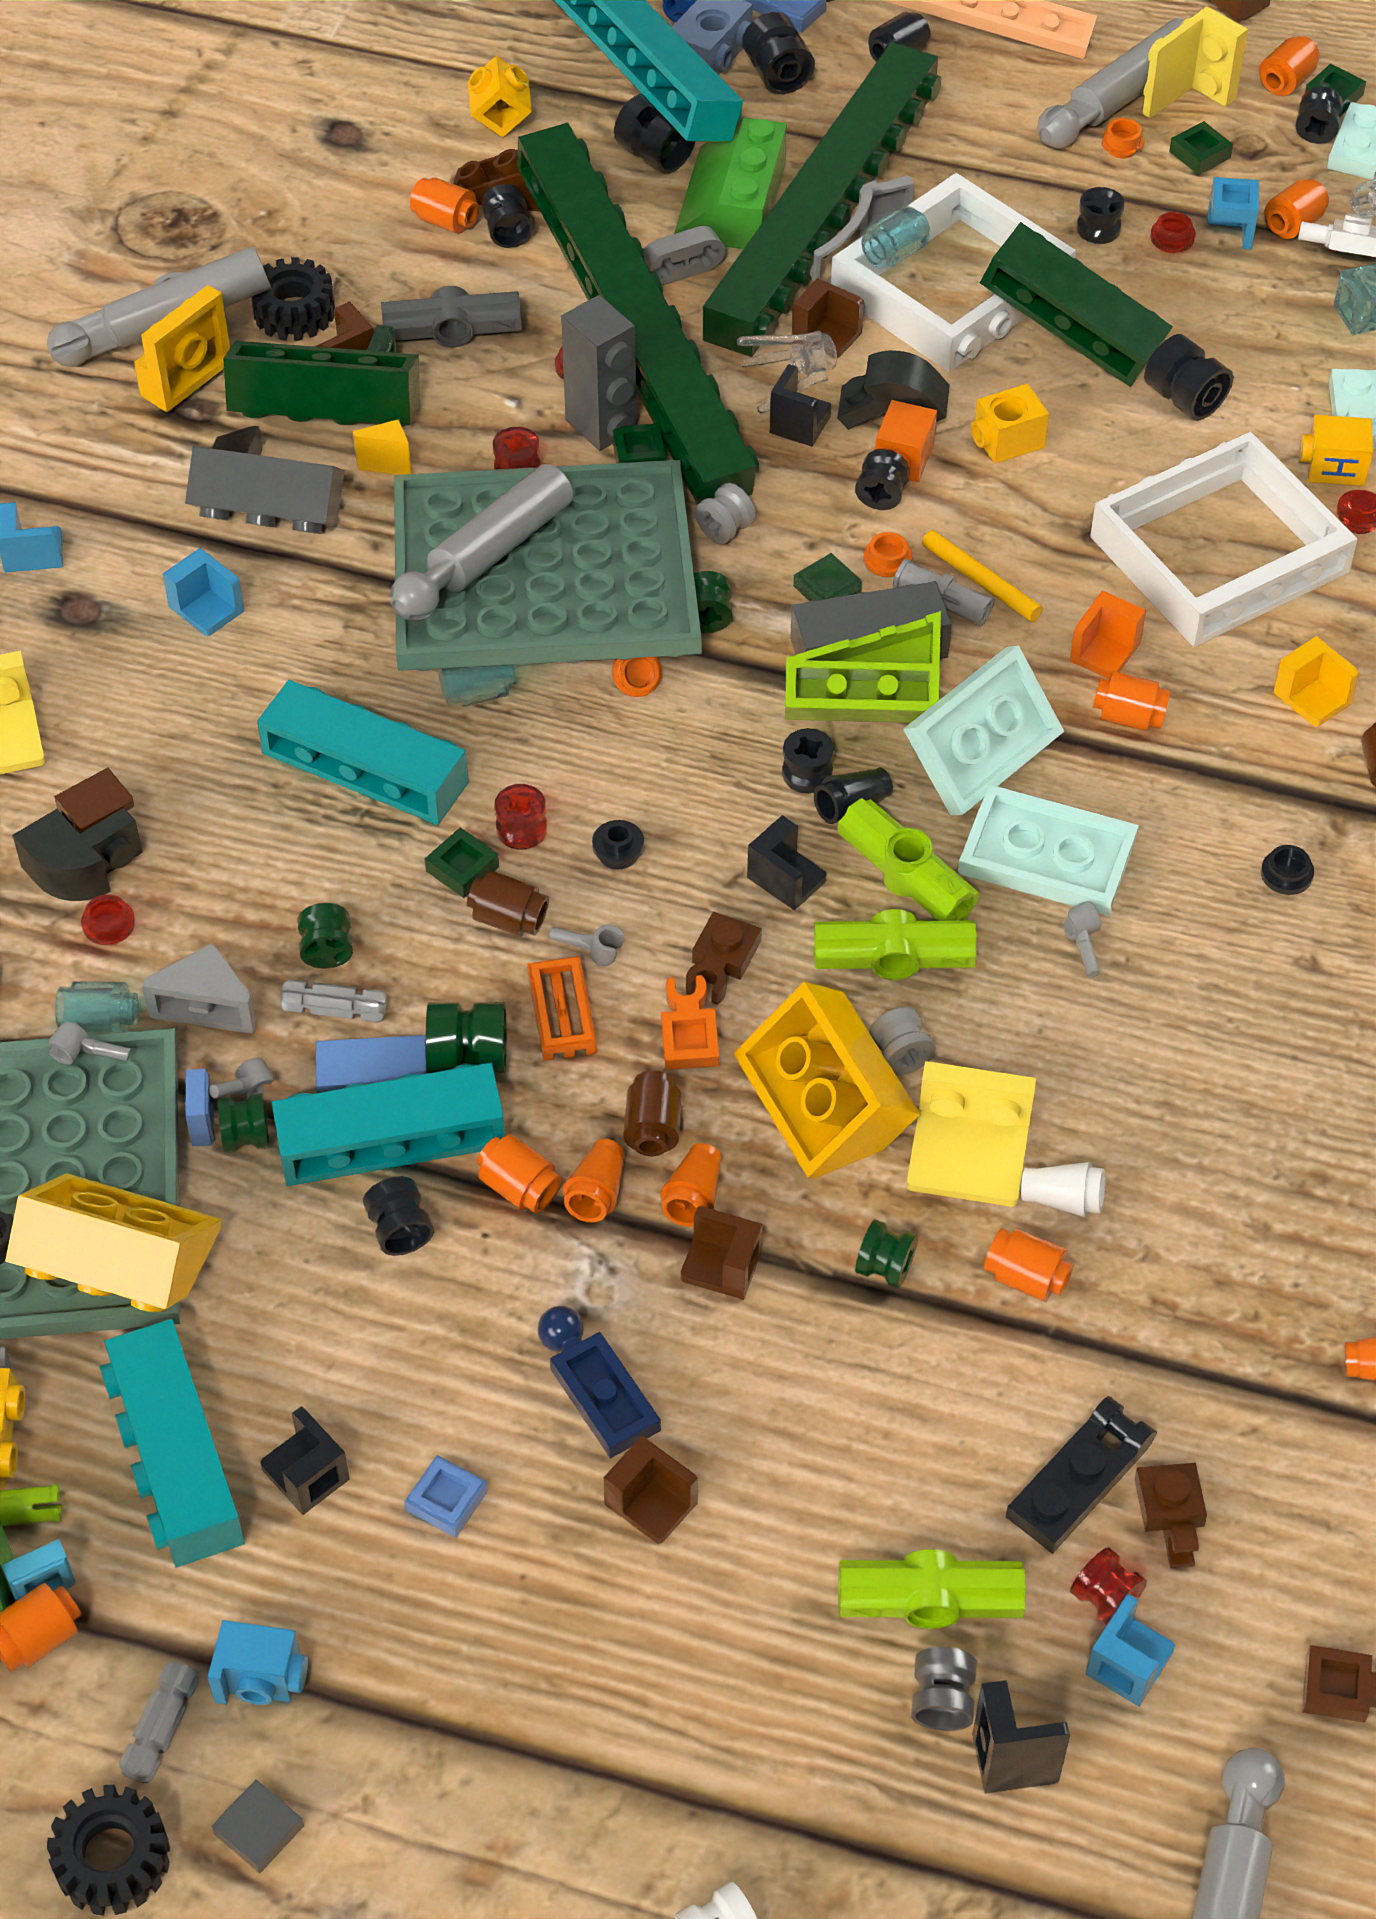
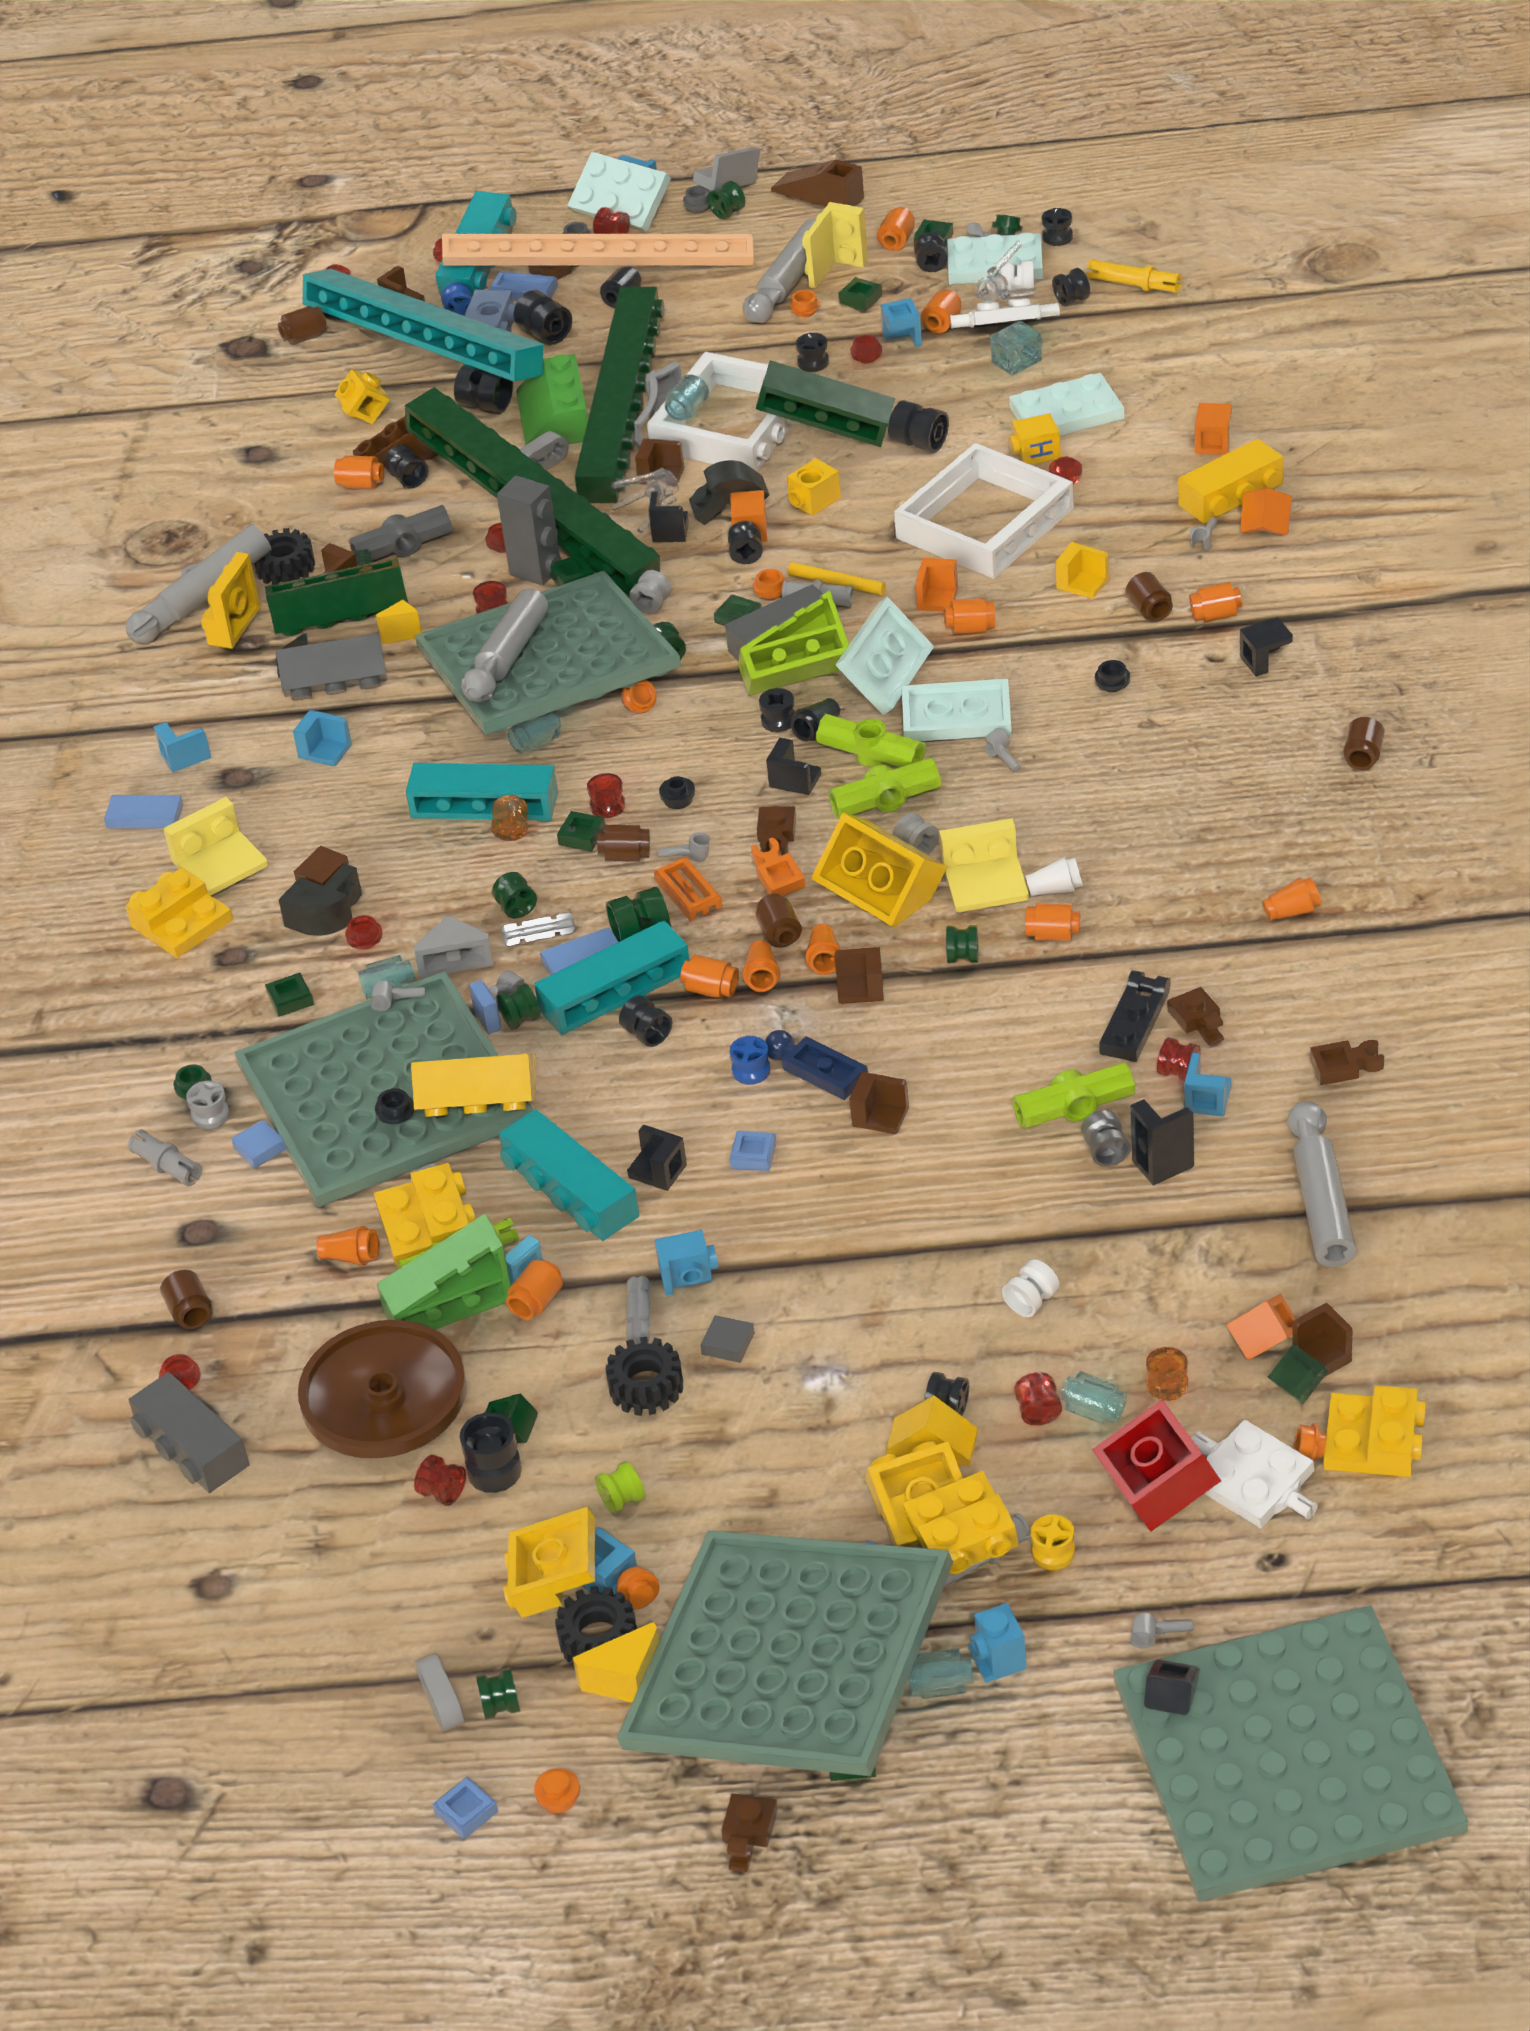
camera: 15 degrees left, 10 degrees down
none -> clear orange wheel [491,795,528,841]
none -> blue wheel [729,1036,770,1085]

